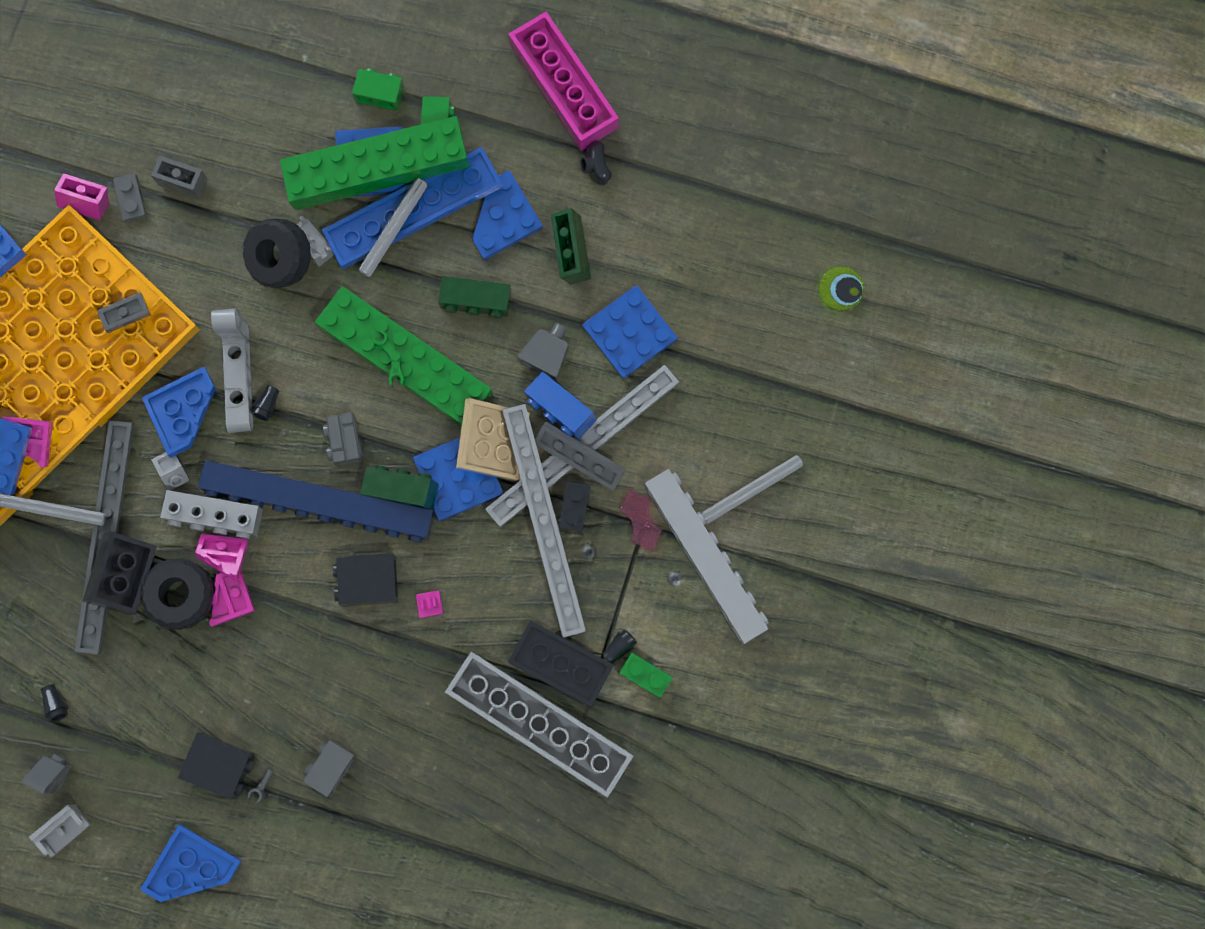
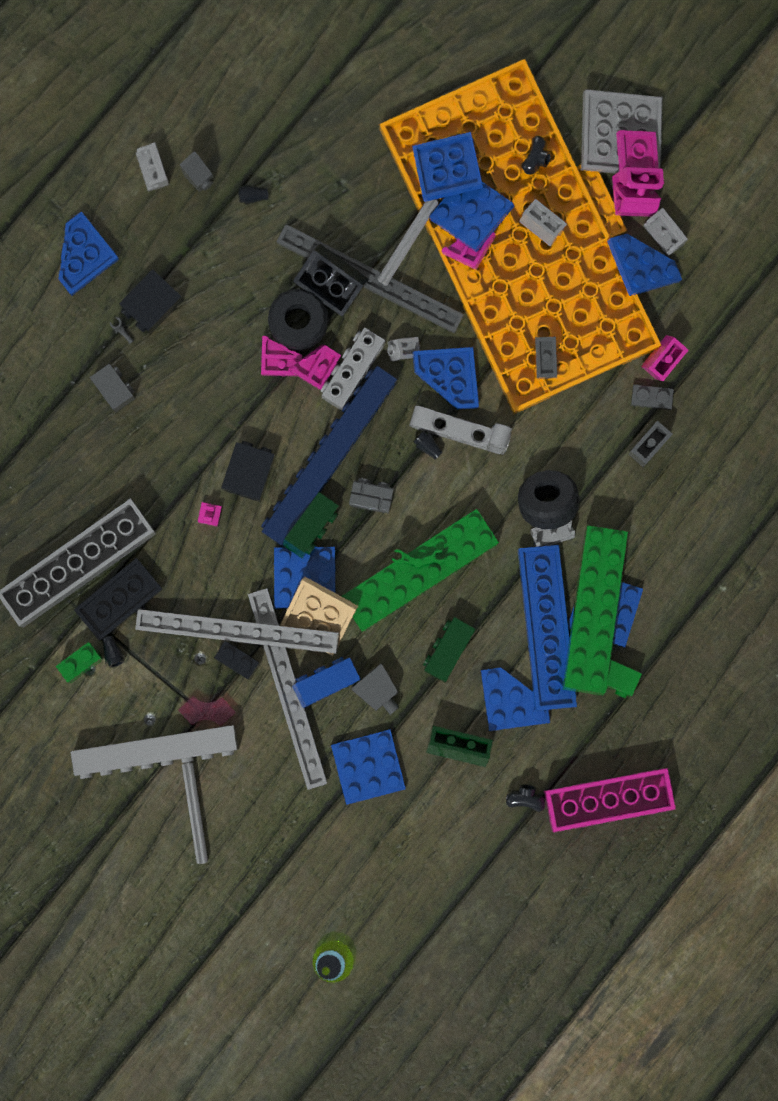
camera: 115 degrees right, 5 degrees up
green brick [352,68,404,112] -> none
light grey axle [359,178,427,277] -> none
dark grey plate [535,422,626,491] -> none

